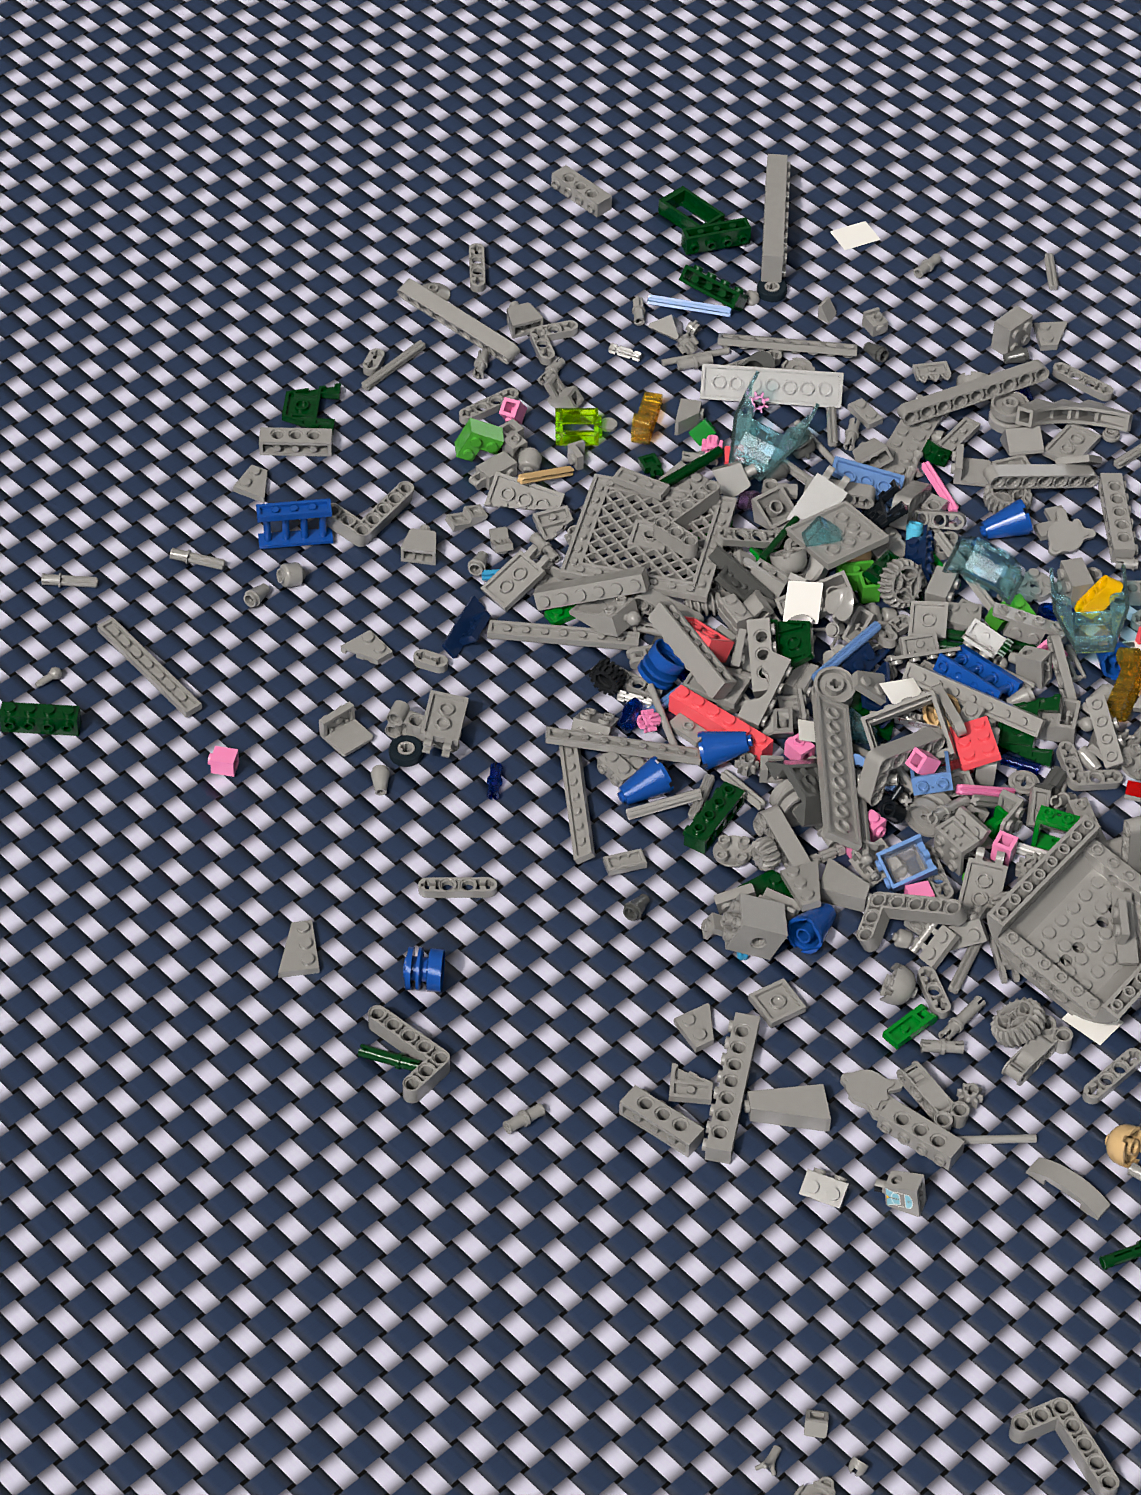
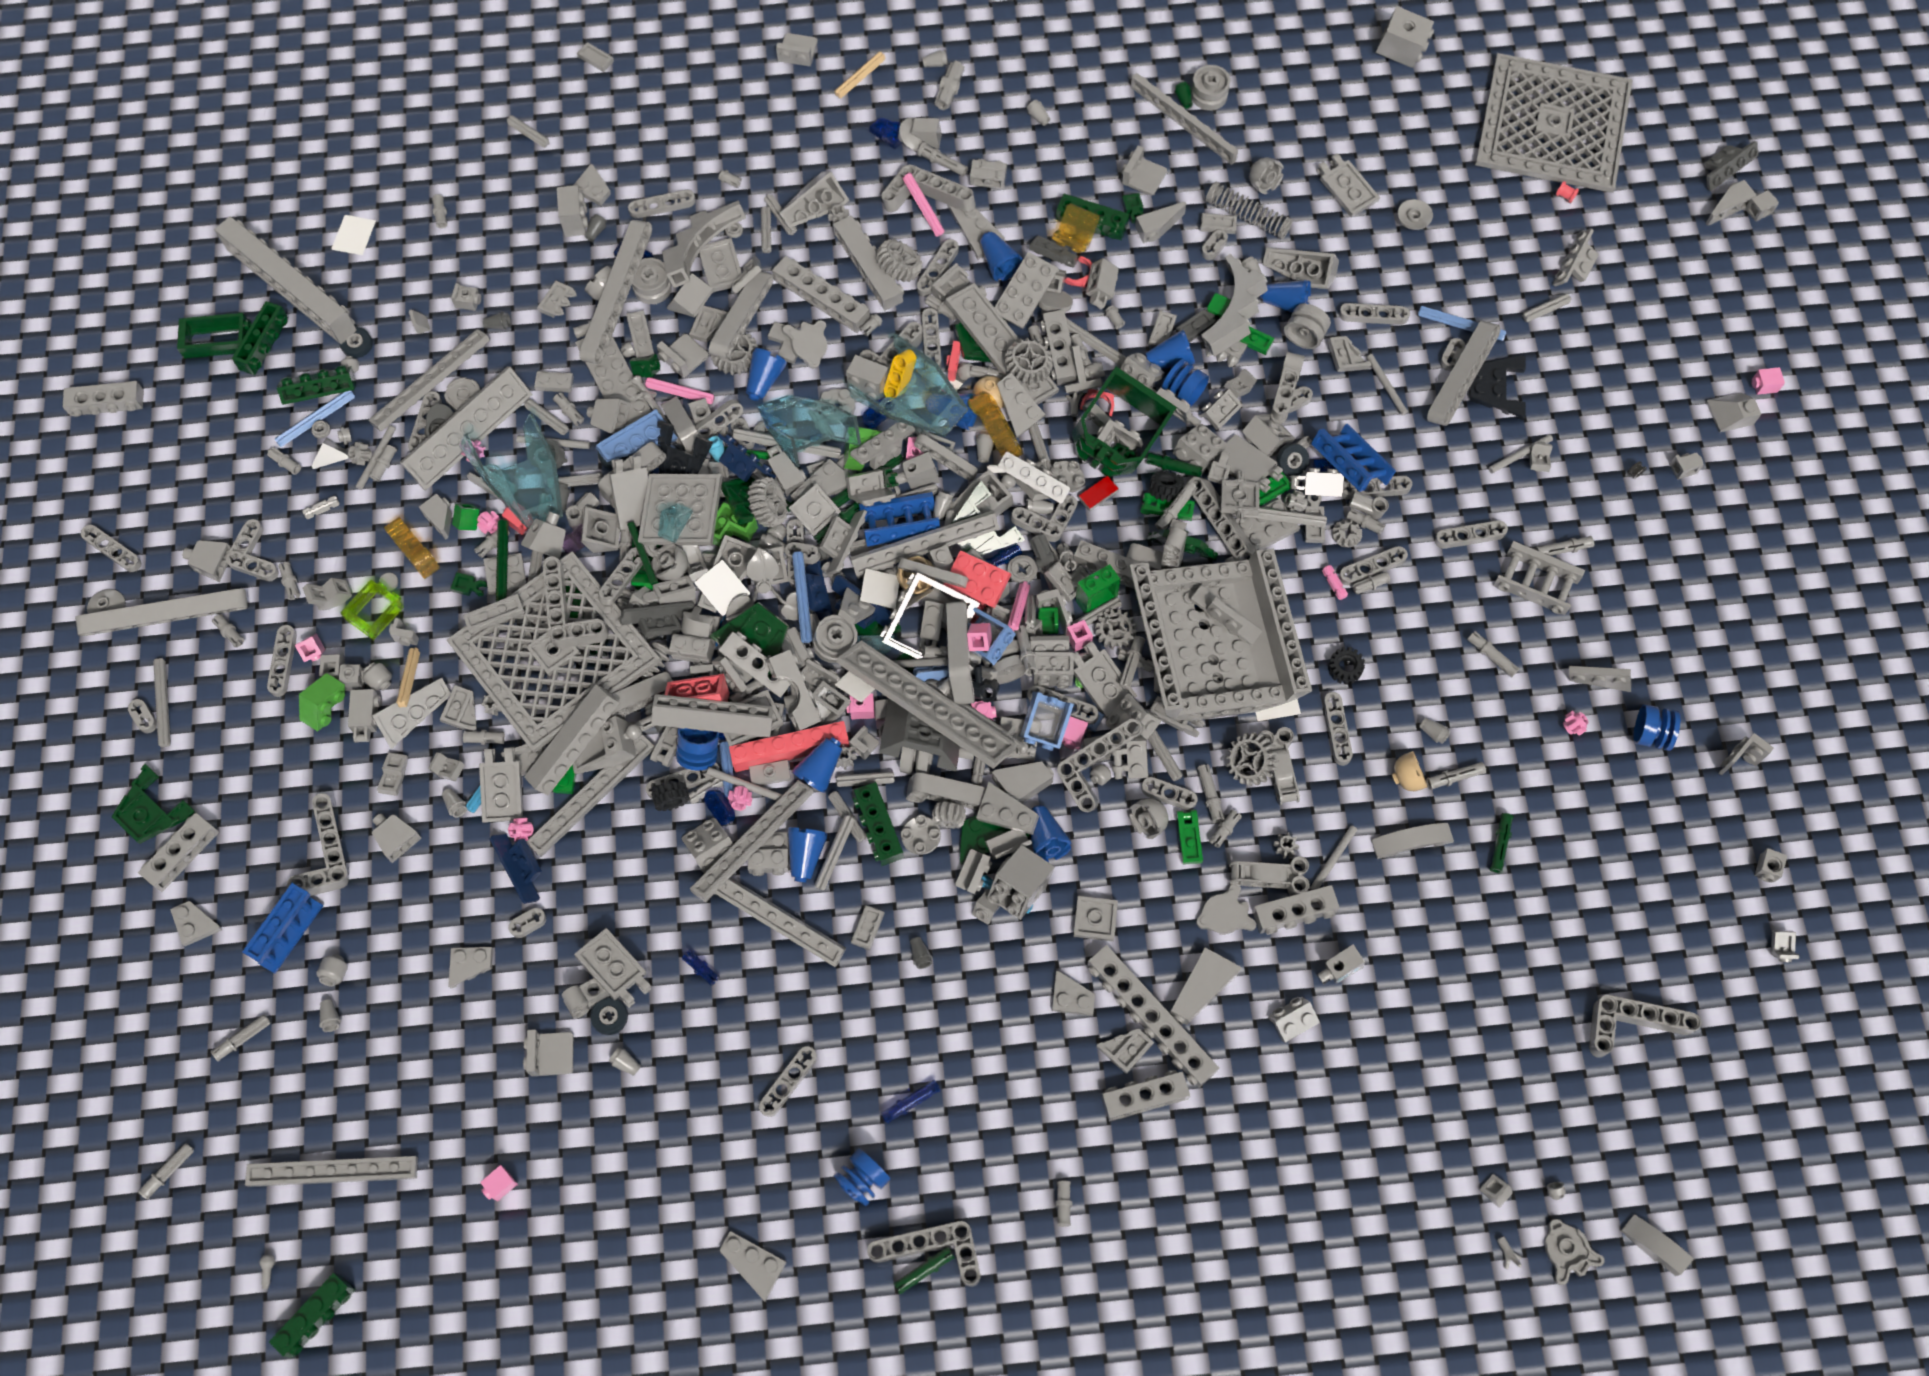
camera: 50 degrees left, 20 degrees up
none -> light grey plate [312,421,331,439]
none -> bright pink gear [508,818,533,842]
none -> clear blue pin [881,1080,941,1124]

